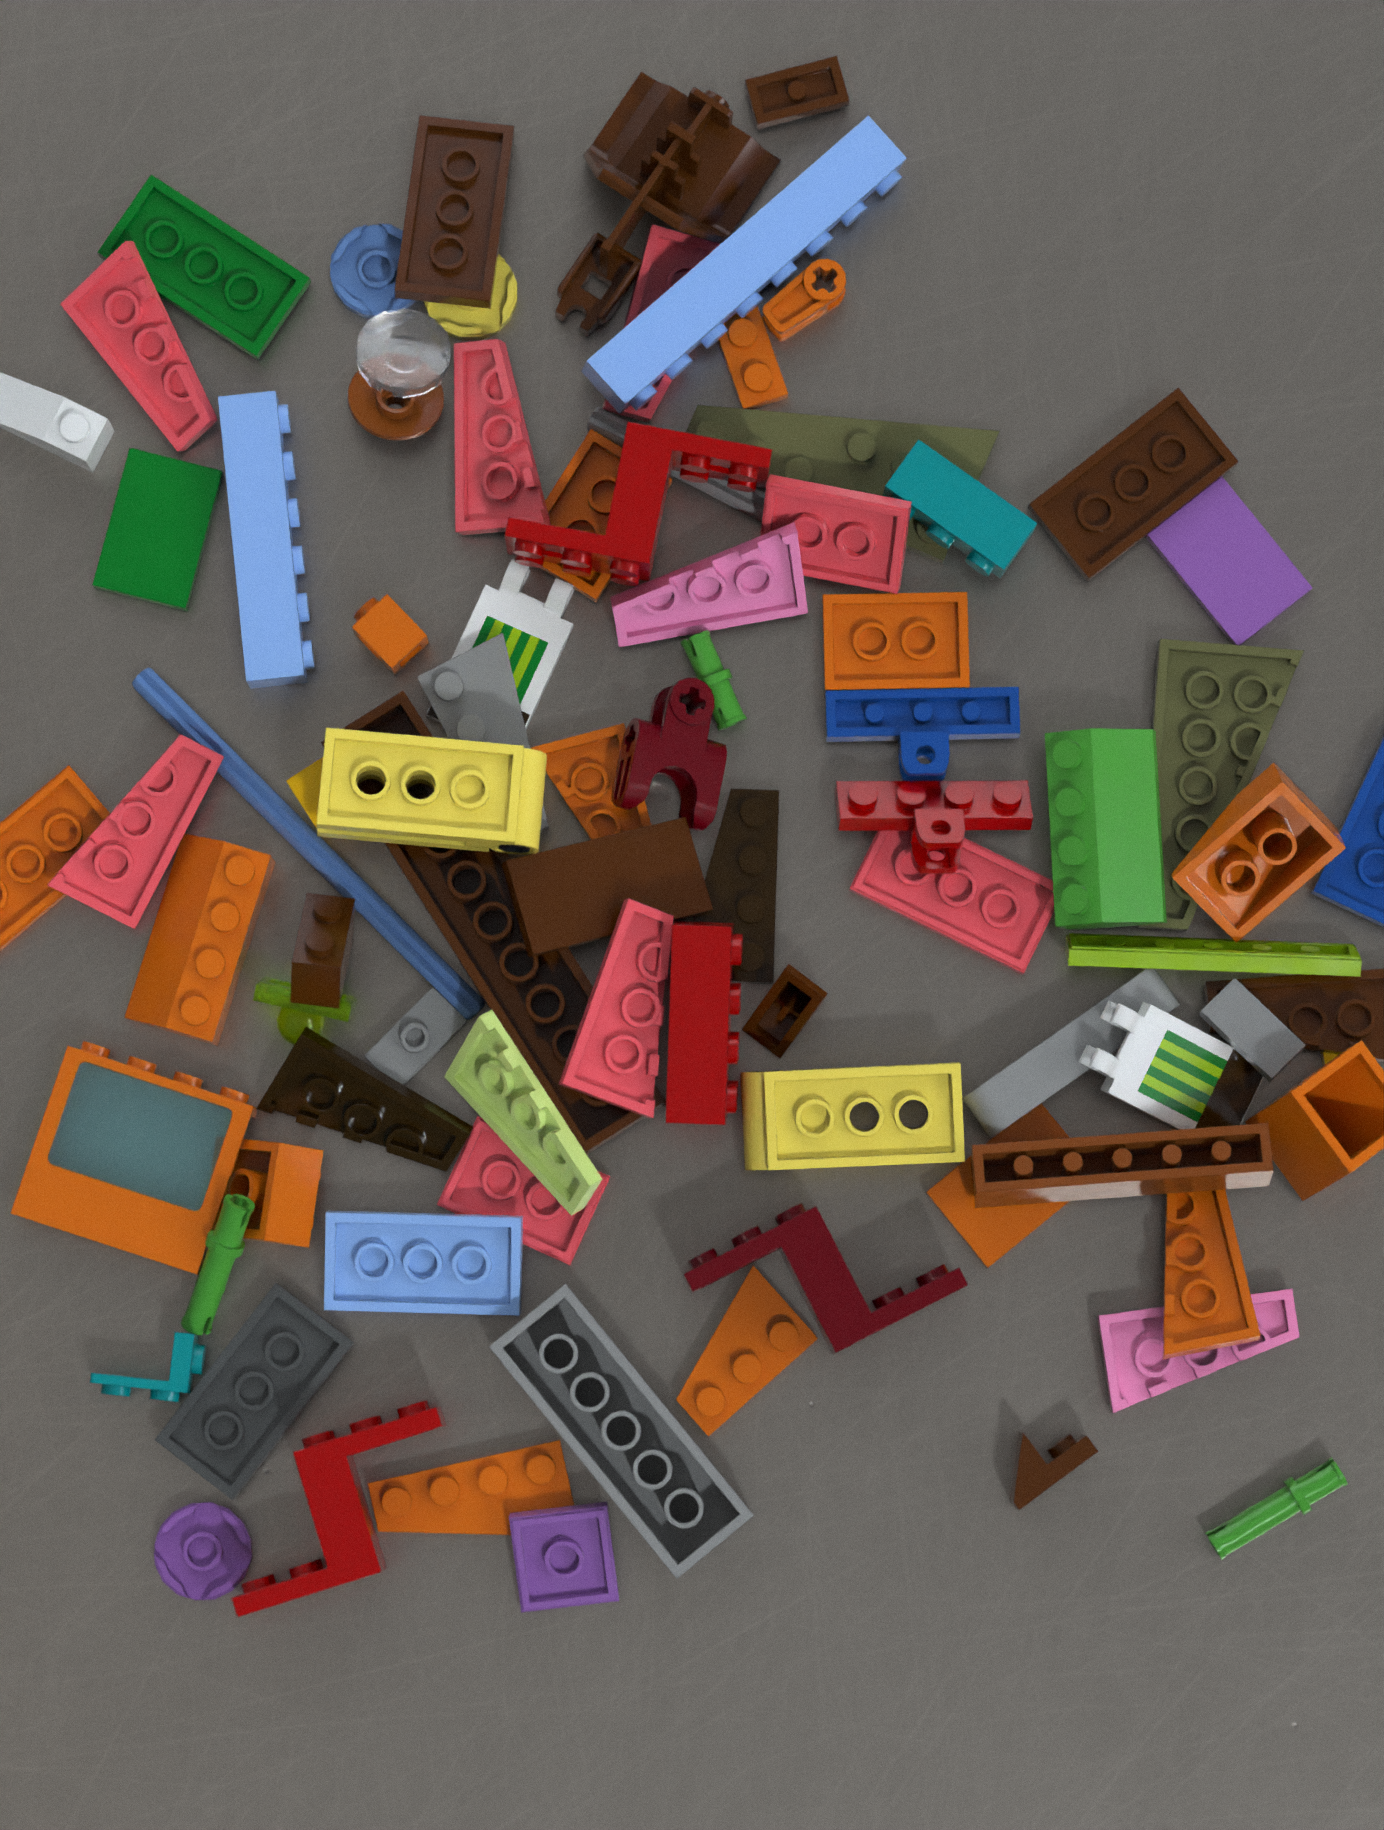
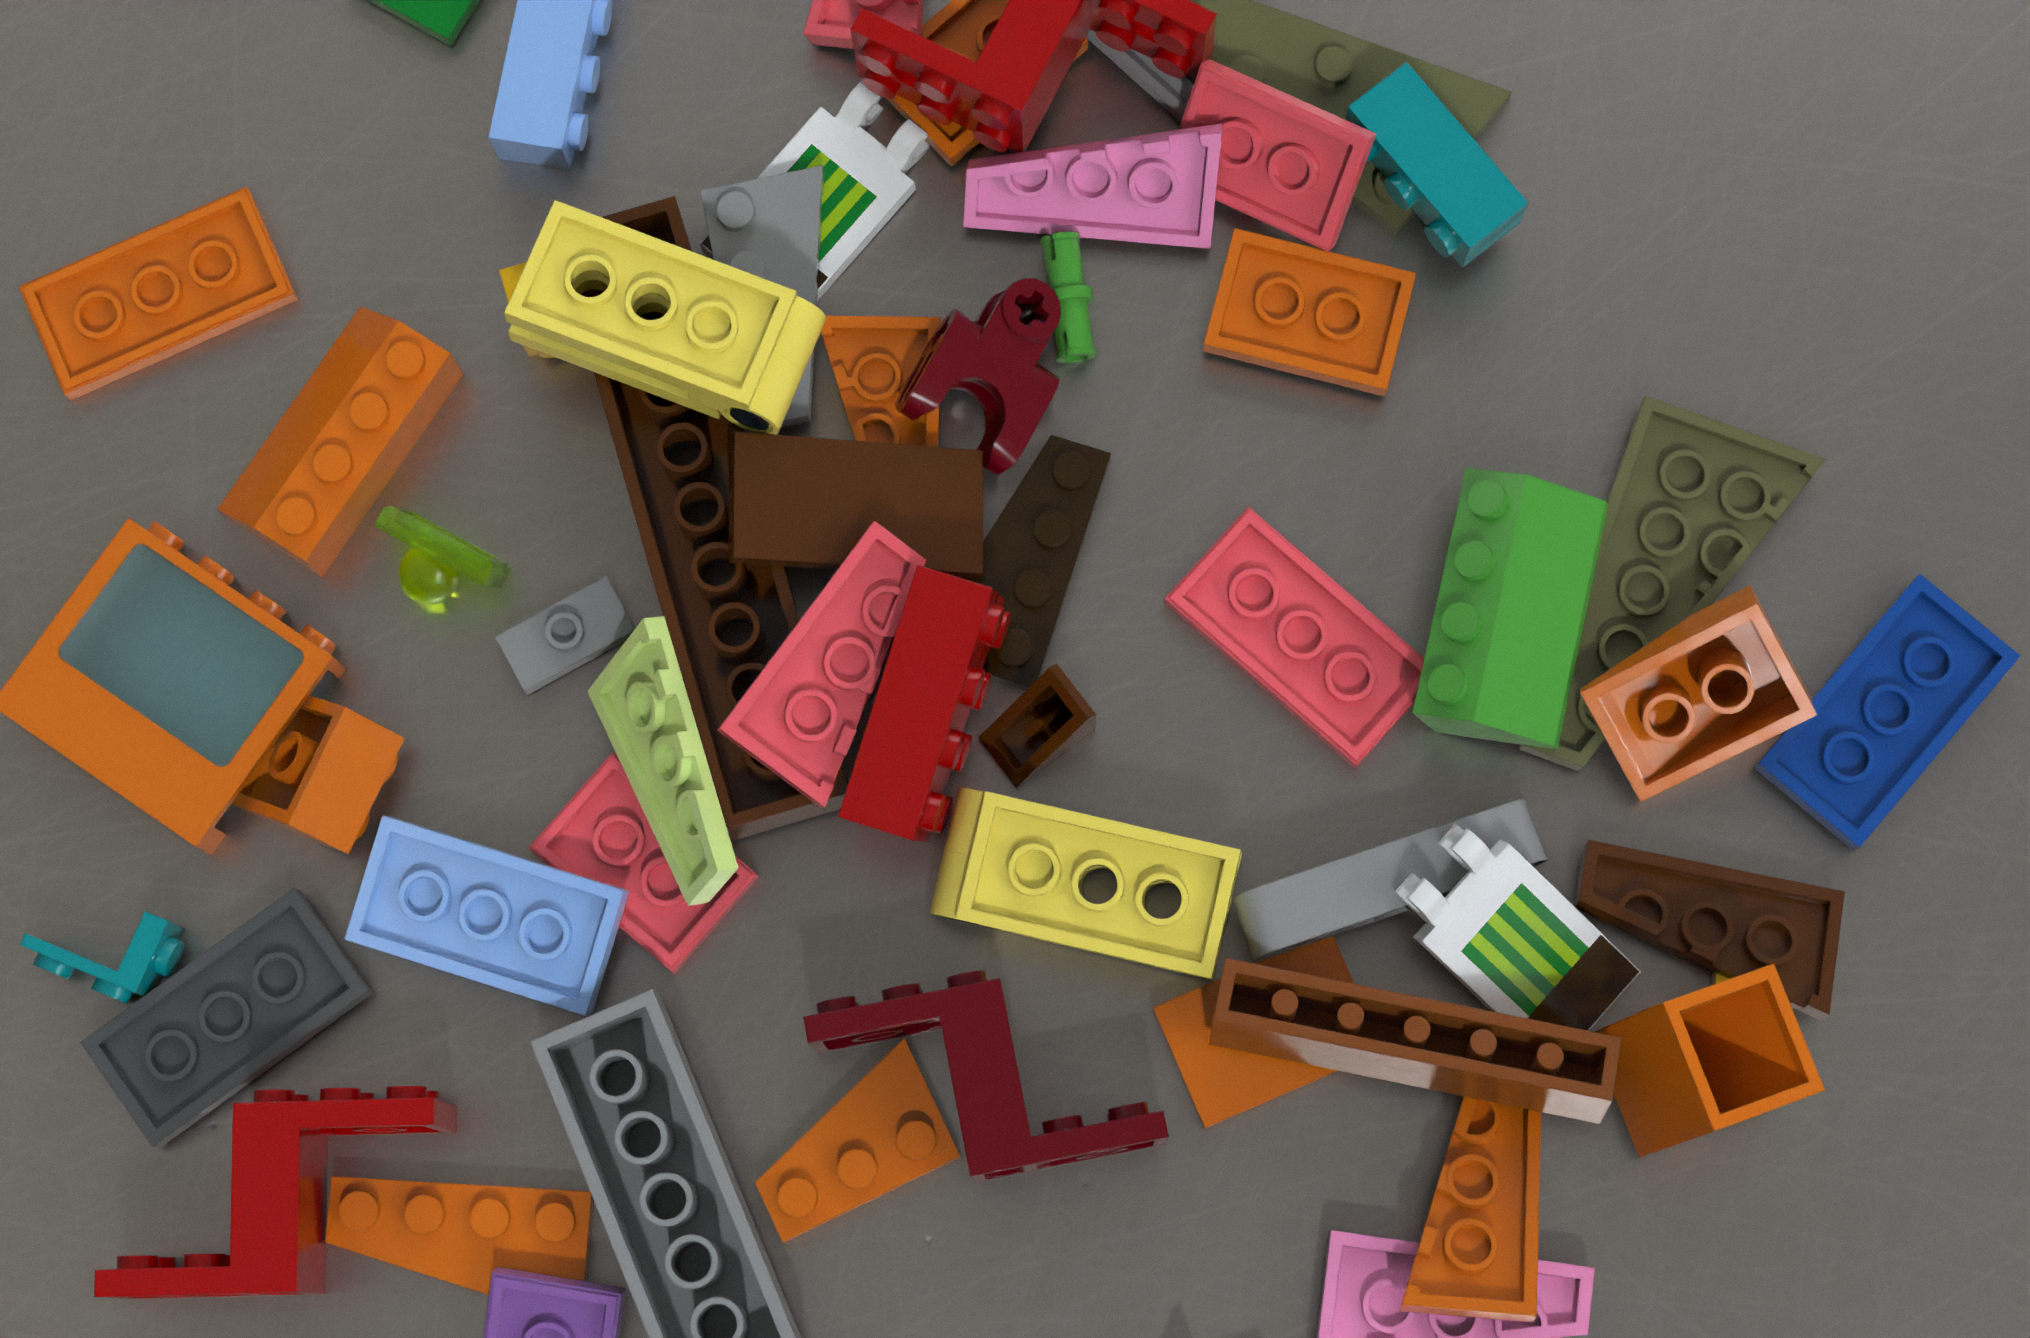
camera: 25 degrees right, 5 degrees down
coral wing [47,734,224,929] -> none
medium blue axle [132,668,485,1020] -> none
medium lavender tile [154,1502,253,1600] -> none
bright green pin [181,1193,255,1335] -> none
dark brown wing [256,1027,473,1172] -> none
reddish brown brick [290,893,355,1009] -> none
orange brick [352,594,429,676] -> none
blue plate [825,687,1020,781] -> none
red plate [834,780,1033,874] -> none
reddish brown plate [1027,387,1239,582] -> none
lime tile [1065,933,1362,977] -> none
medium lavender tile [1146,477,1312,645] -> none
light grey tile [1199,978,1305,1082] -> none

